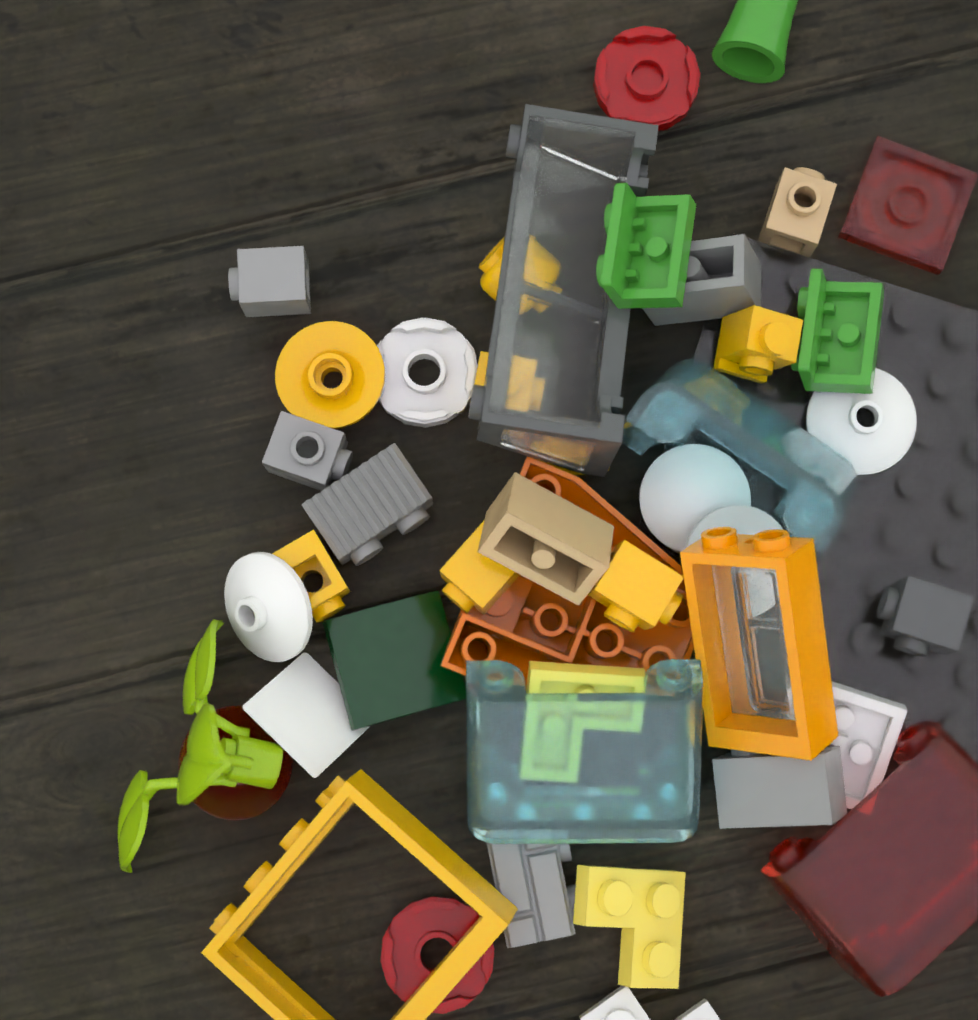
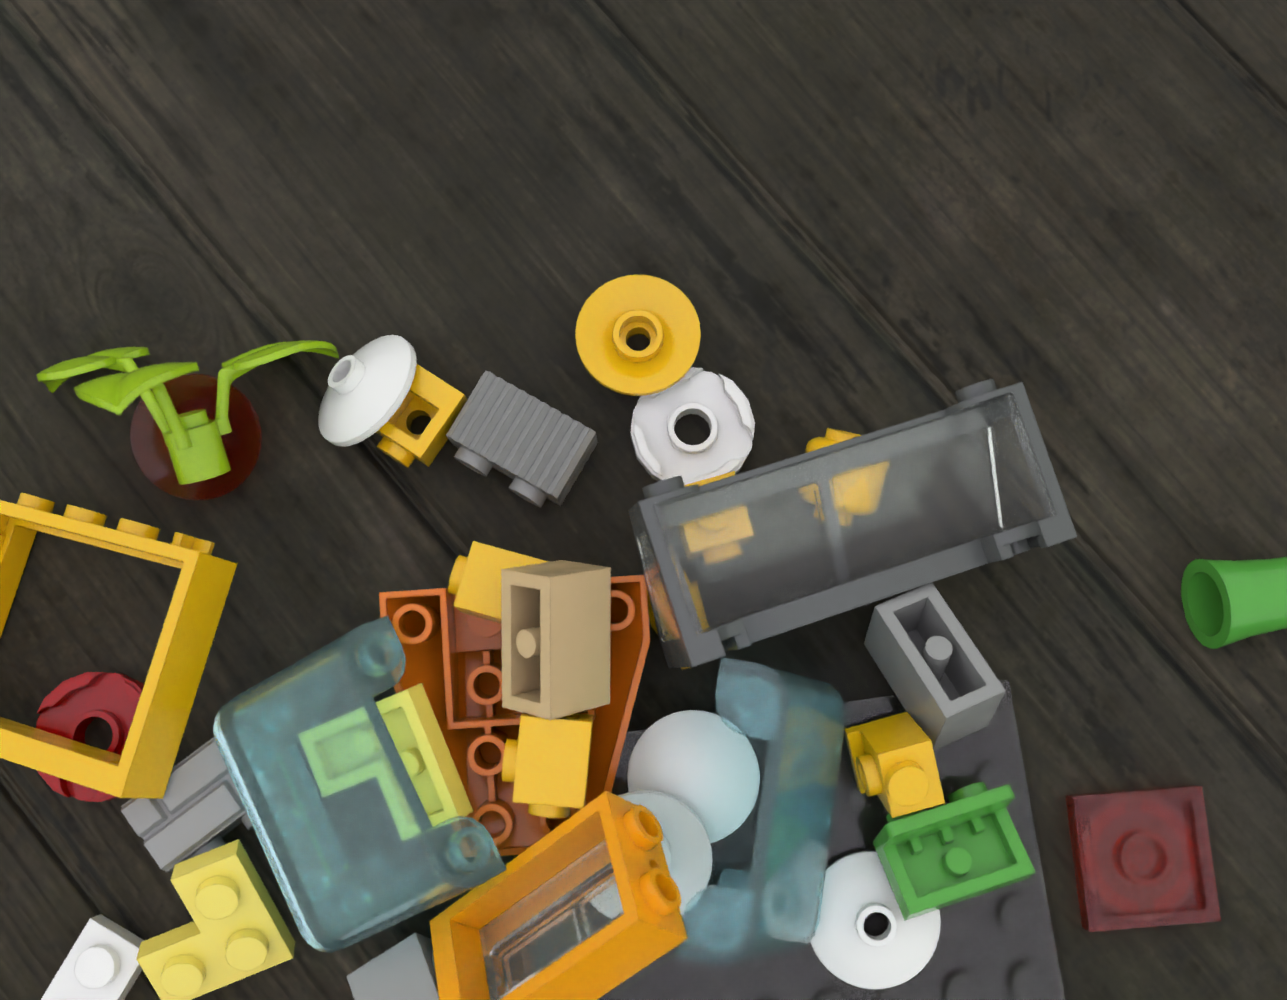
camera: 65 degrees right, 0 degrees up
light grey brick [228,246,311,317] -> none
white sticker [242,652,370,778] -> none
light grey brick [262,411,353,491] -> none
dark green slope [323,590,469,731] -> none
red tile [593,26,700,131] -> none
bright green bracket [596,183,696,309] -> none
tan brick [757,167,837,260] -> none

